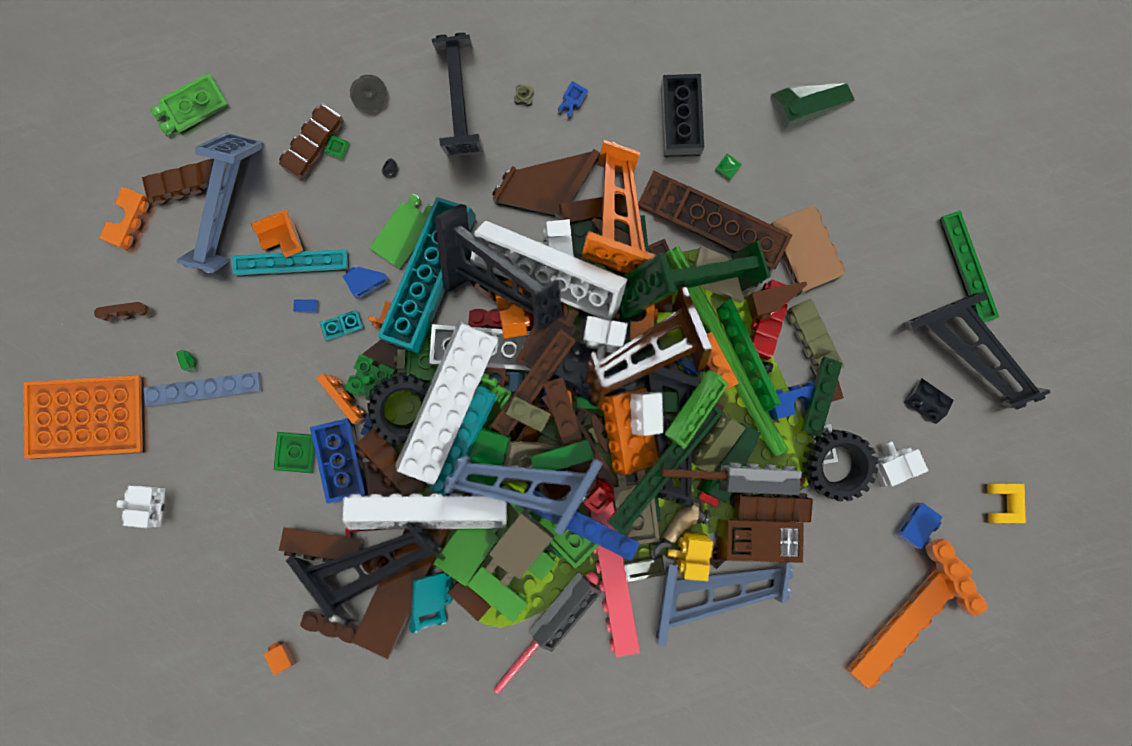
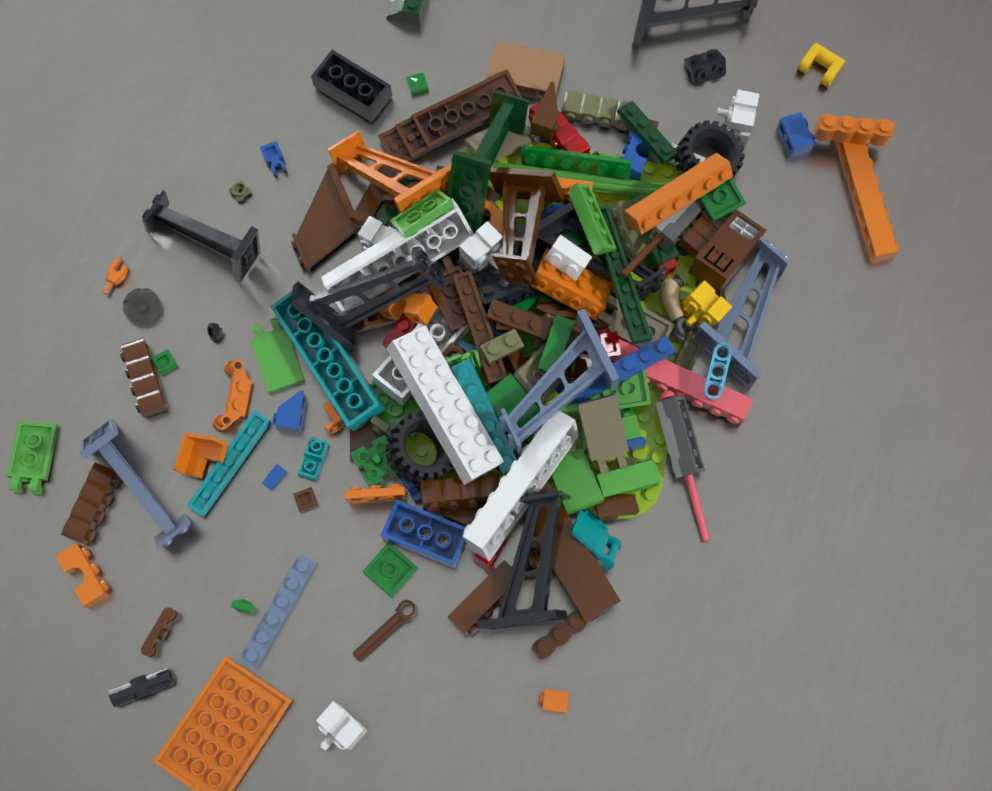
camera: 55 degrees left, 10 degrees down
none -> orange hand [103,257,128,295]
none -> black piece [109,668,174,708]
none -> orange plate [212,360,252,431]
none -> reddish brown tile [293,487,319,513]
none -> reddish brown axle [353,600,418,661]
none -> bright green plate [390,189,455,238]
none -> orange brick [625,153,733,235]
none -> blue tile [627,437,647,452]
none -> green tile [699,178,746,223]
none -> medium azure beam [704,343,732,401]

